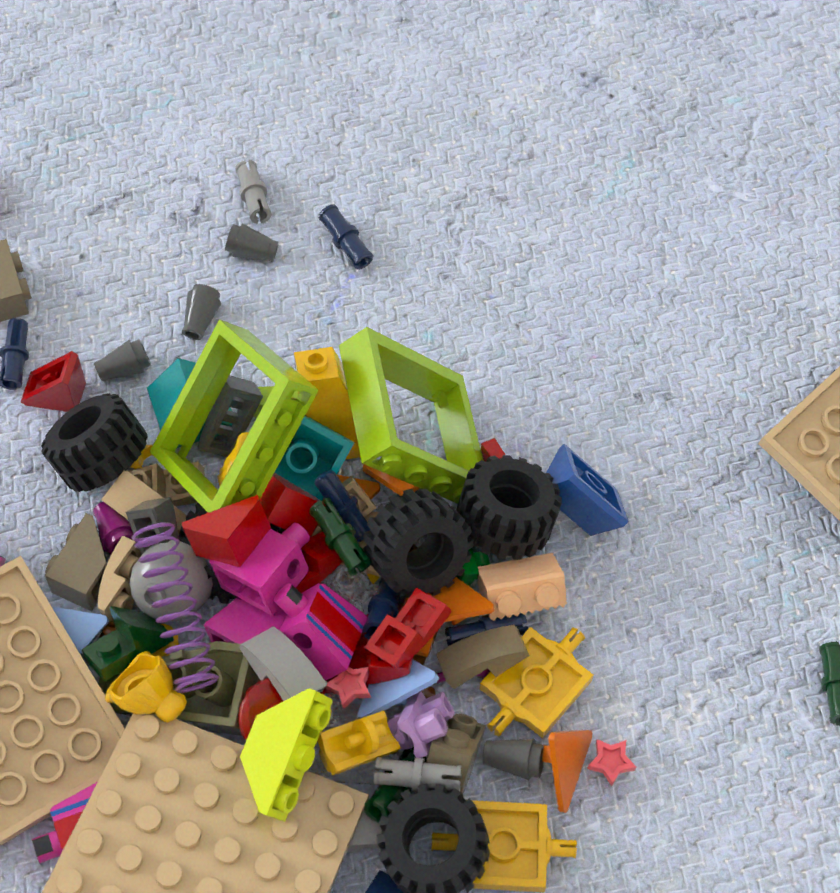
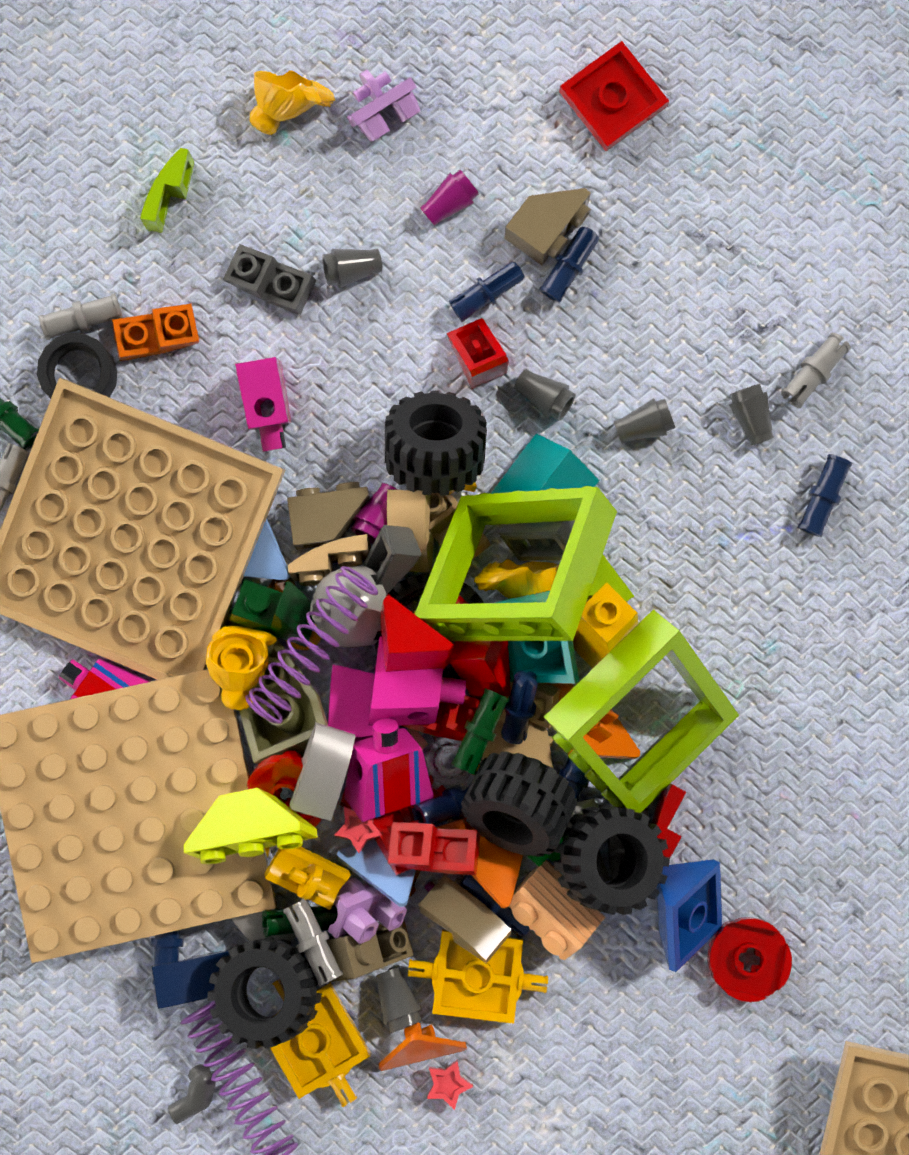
camera: 60 degrees right, 25 degrees up
none -> dark blue axle [538,227,599,303]
none -> red plate [708,917,792,1002]

